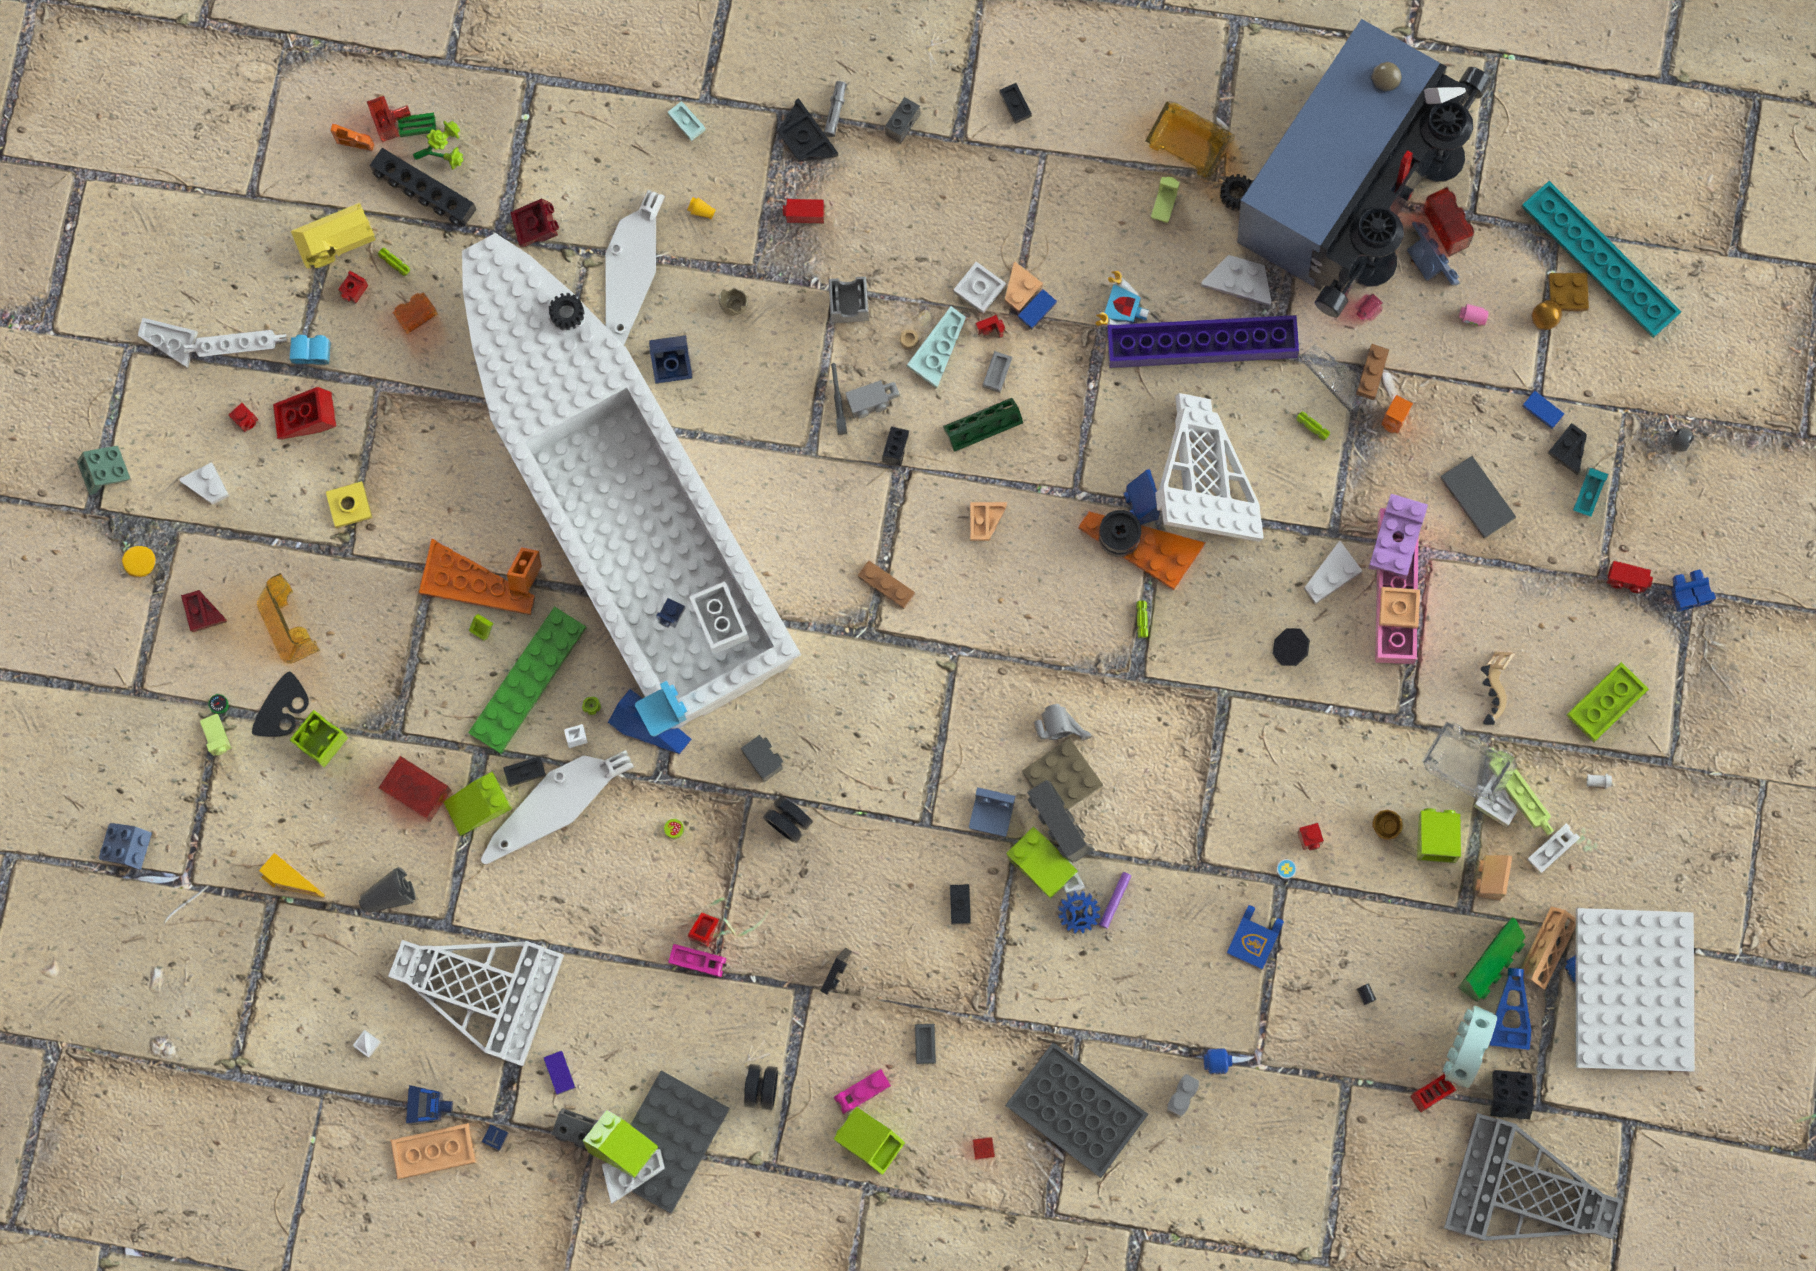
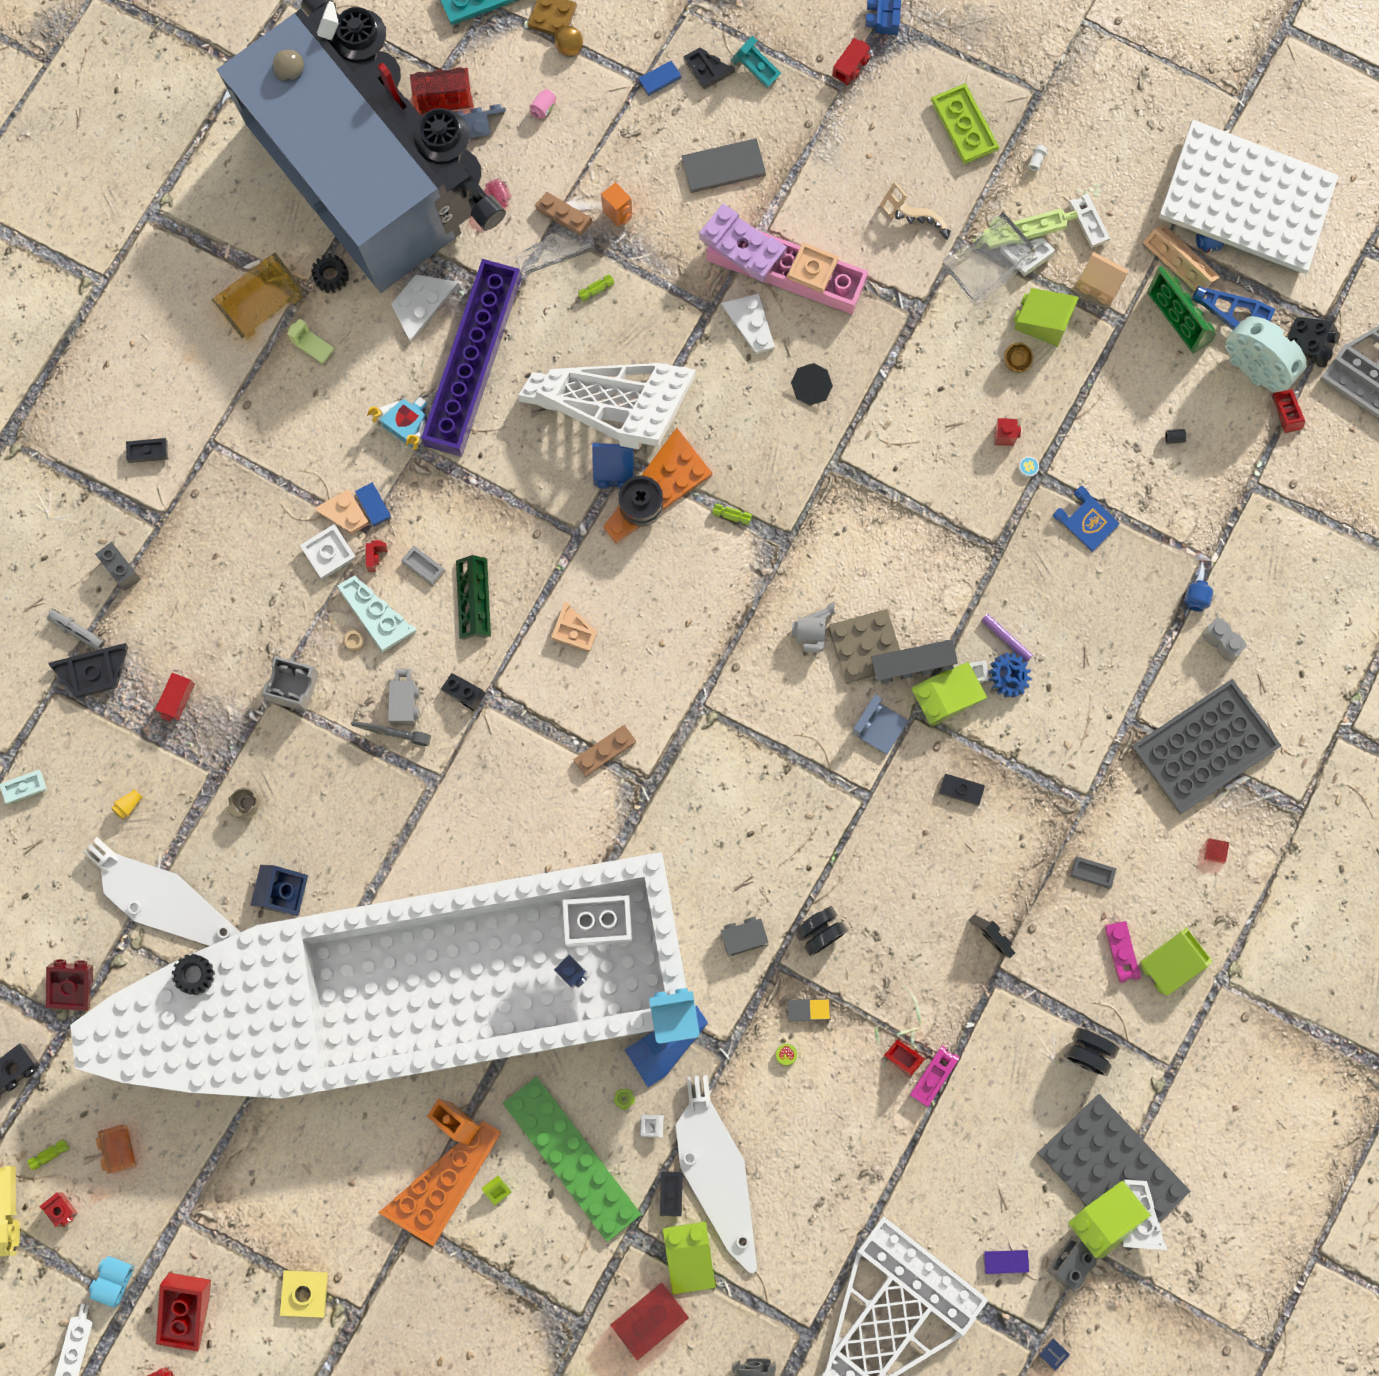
camera: 75 degrees left, 0 degrees up
none -> dark grey tile [787,998,831,1022]

